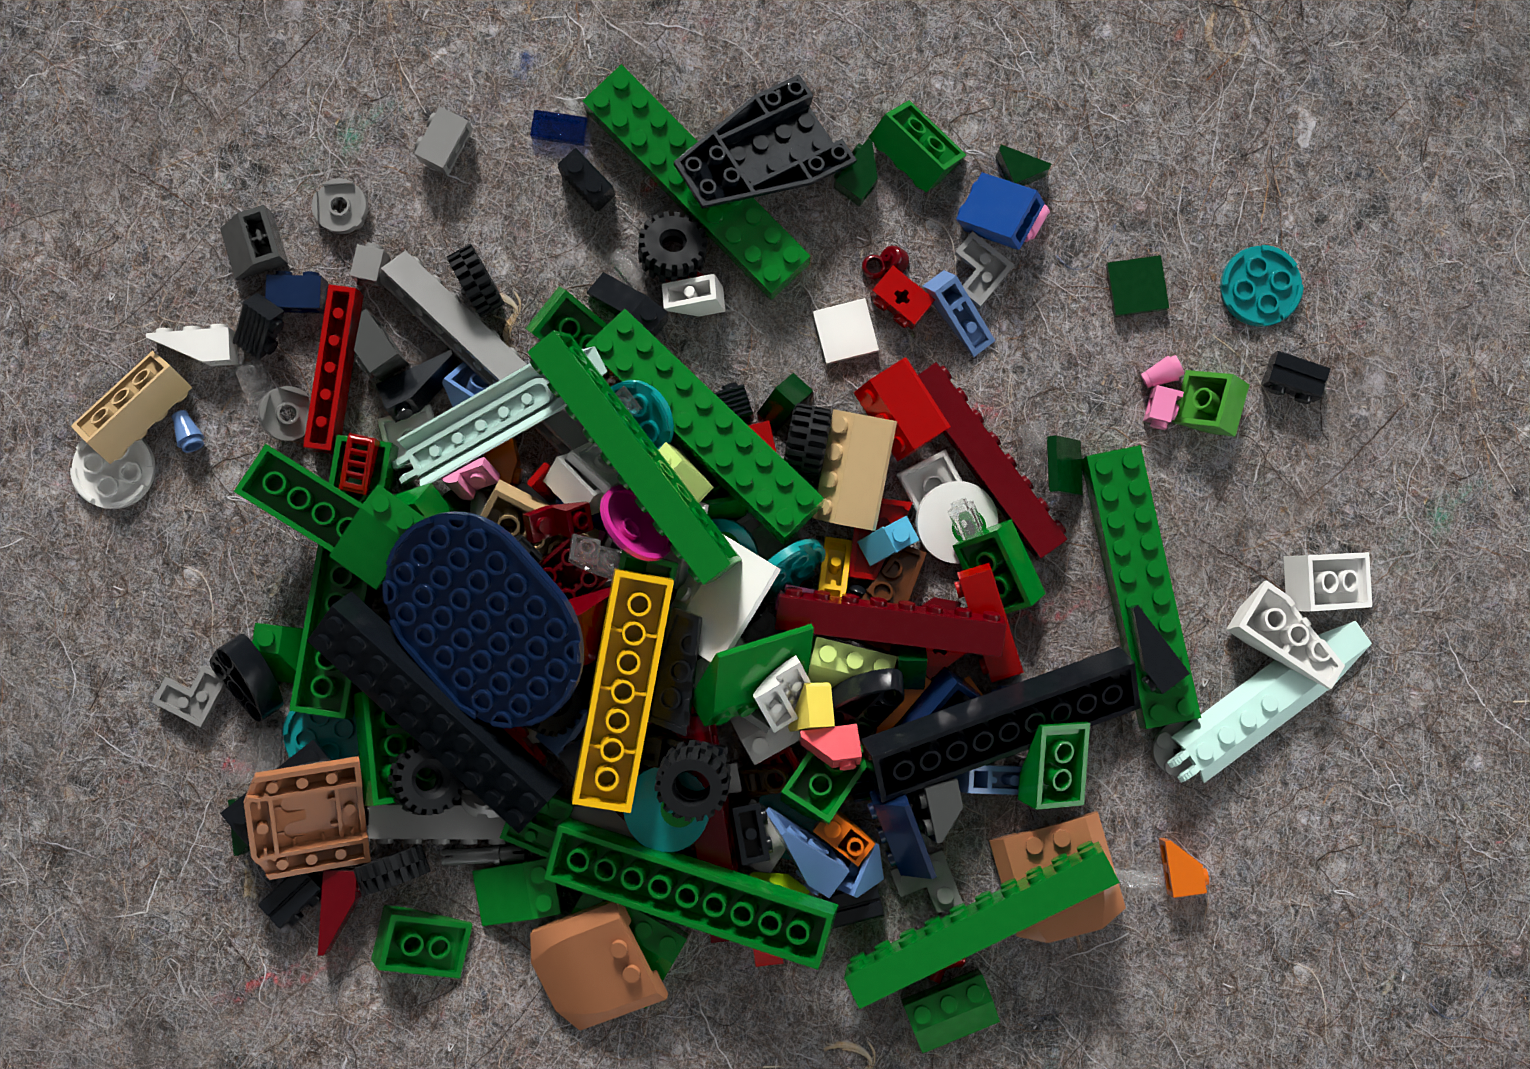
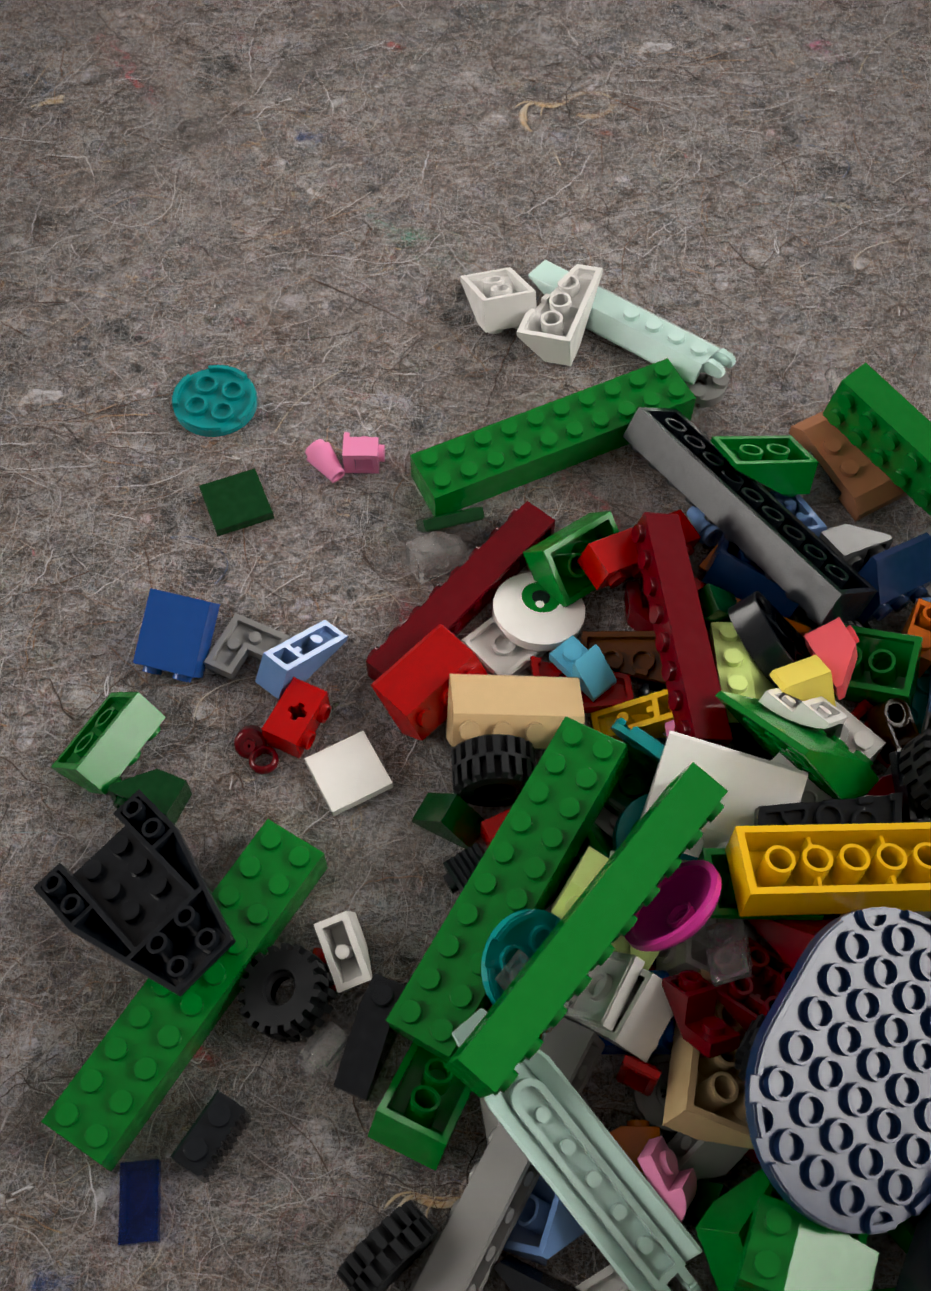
camera: 105 degrees left, 25 degrees down
clear brick [948,498,983,541] -> none
dark green slope [995,144,1052,186] -> none
black slope [1127,605,1190,694] -> none
orange slope [1159,838,1209,898] -> none
bright green slope [1172,370,1249,437] -> none
black brick [1261,351,1331,404] -> none

